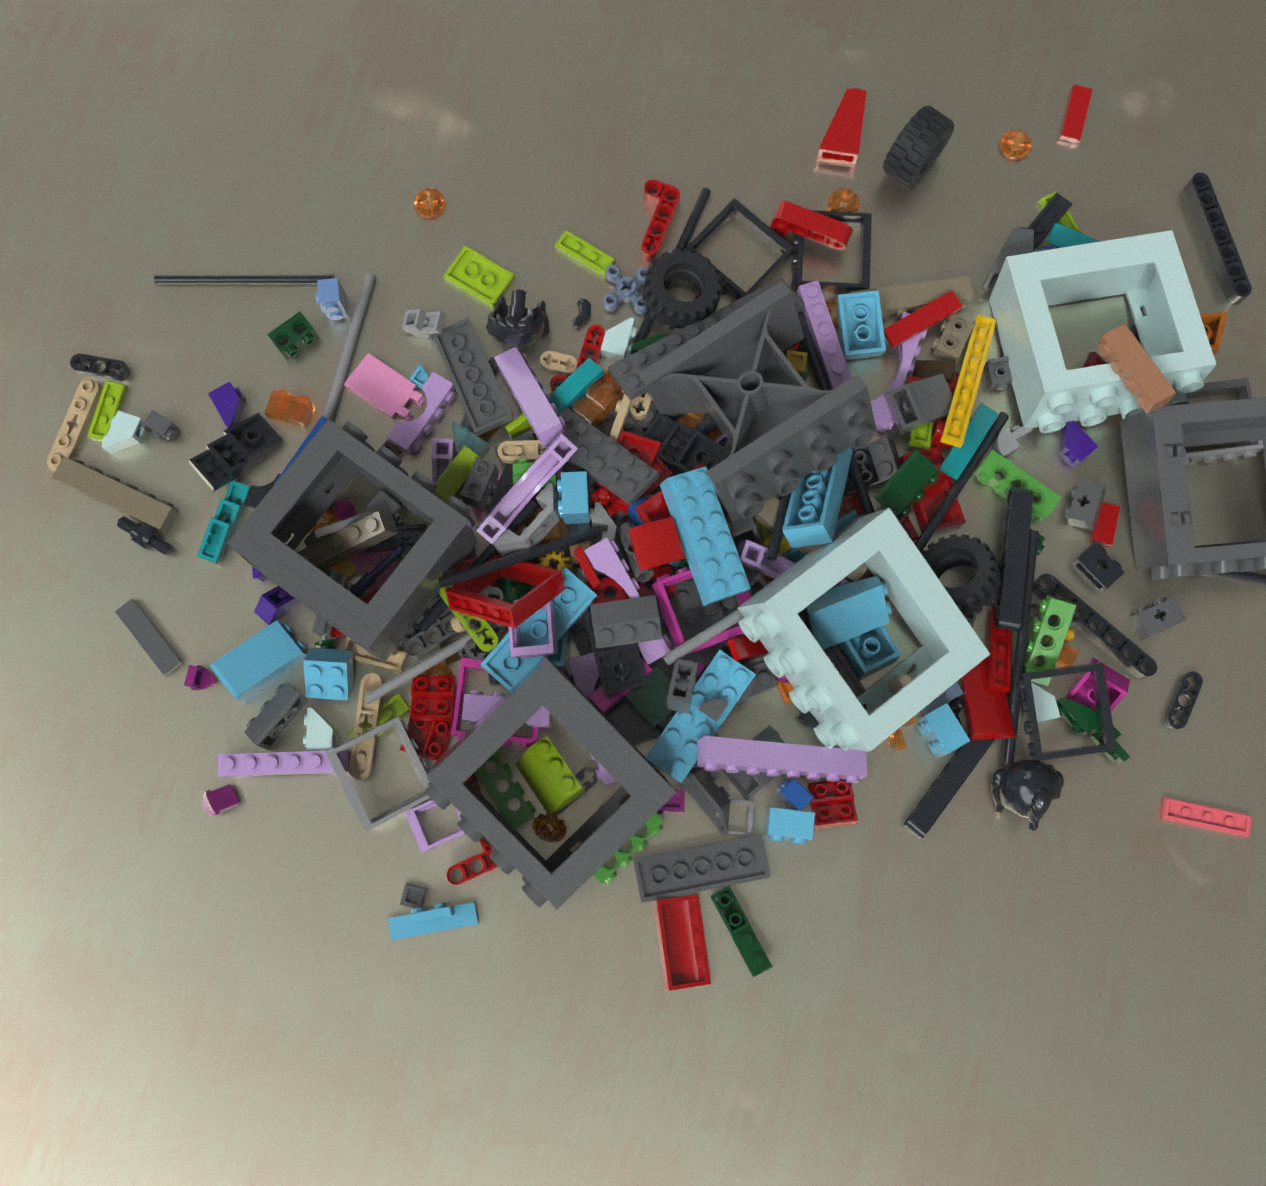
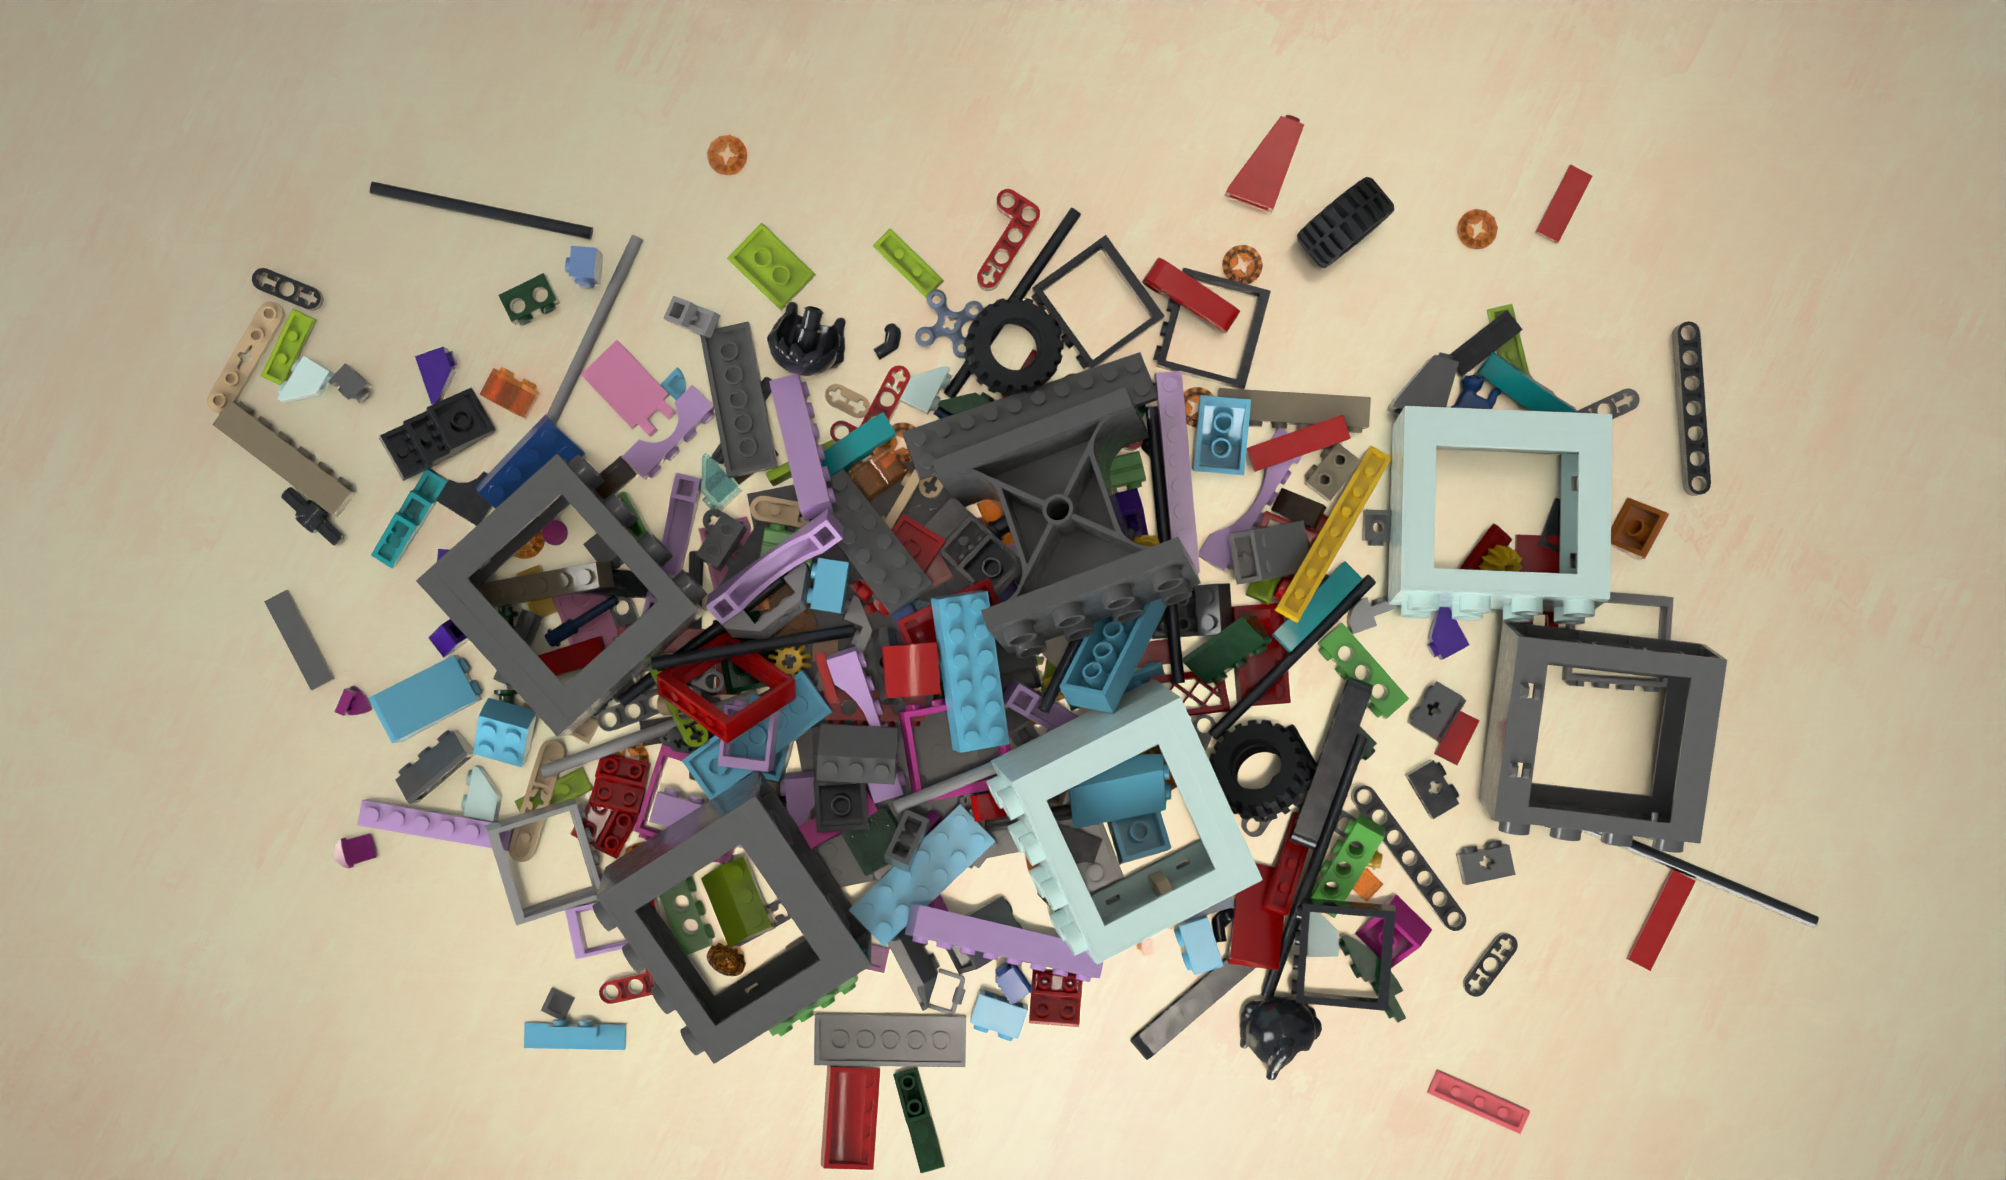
camera: 10 degrees right, 10 degrees up
light grey tile [304,511,373,547] -> none
lime tile [434,445,482,502] -> none
dark grey tile [698,699,729,722] -> none
yellow tile [786,350,808,375] -> none
nougat brick [1097,324,1176,414] -> none

